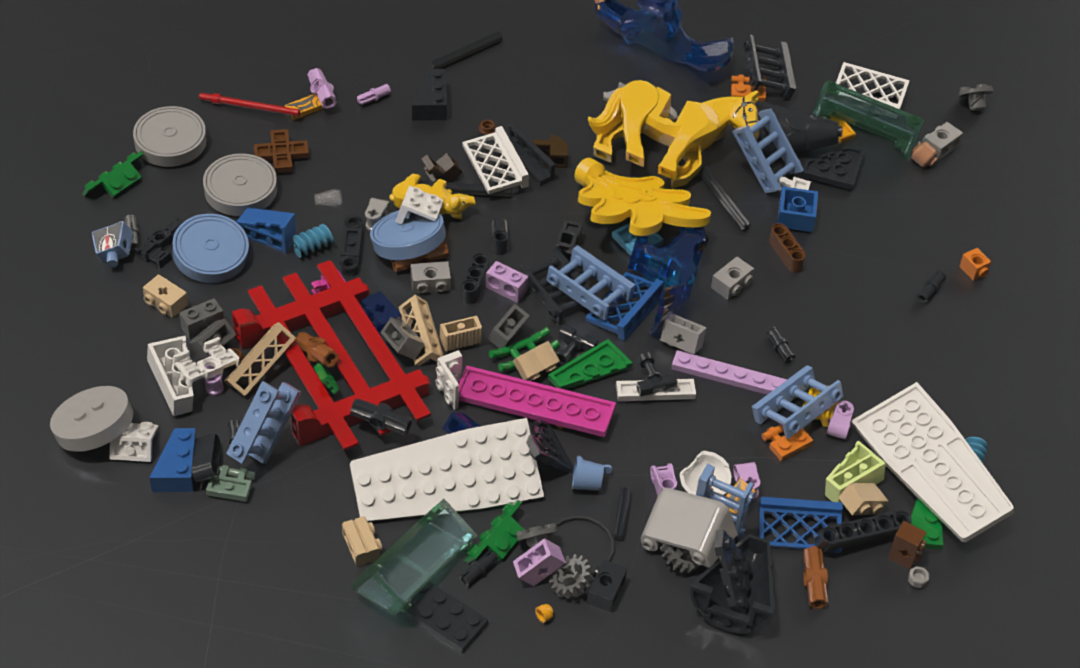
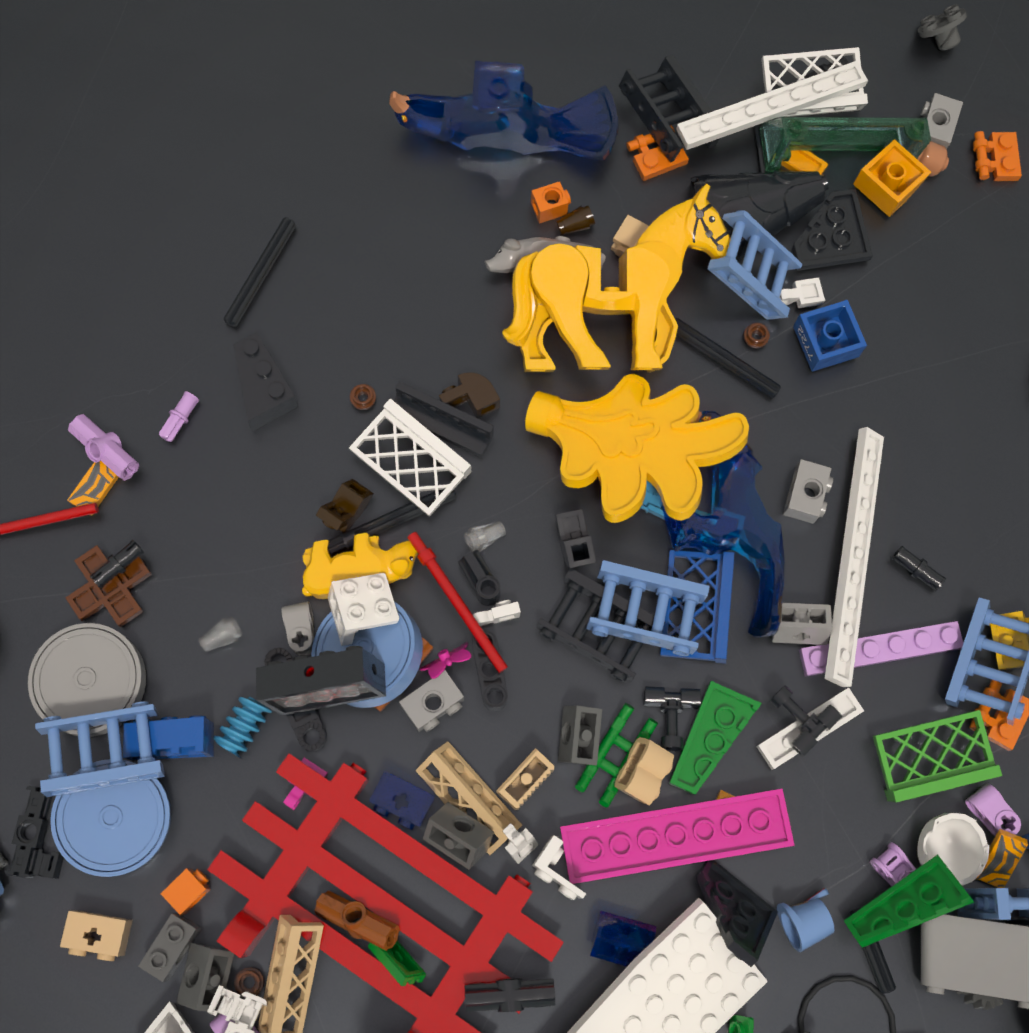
camera: 30 degrees left, 25 degrees up
lavender brick [486,261,528,303] -> none
reddish brown beam [769,223,806,273] -> none
none -> medium blue fence [35,702,165,797]
none -> black pin [90,540,145,589]
none -> orange brick [161,868,211,915]
none -> black brick [256,646,386,715]
none -> red bar [407,532,508,673]
none -> dark pink piece [419,642,472,679]
none -> clear cone [464,521,506,552]
none -> white plate [473,600,521,626]
none -> white plate [503,823,539,864]
none -> orange brick [531,181,571,224]
none -> dark brown cone [556,205,595,235]
none -> white plate [676,61,868,150]
none -> reddish brown plate [744,323,770,348]
none -> white plate [825,427,884,687]
none -> green wing [844,854,974,948]
none -> light orange slope [853,139,931,217]
none -> bright green fence [873,710,1002,803]
none -> orange plate [973,131,1022,181]

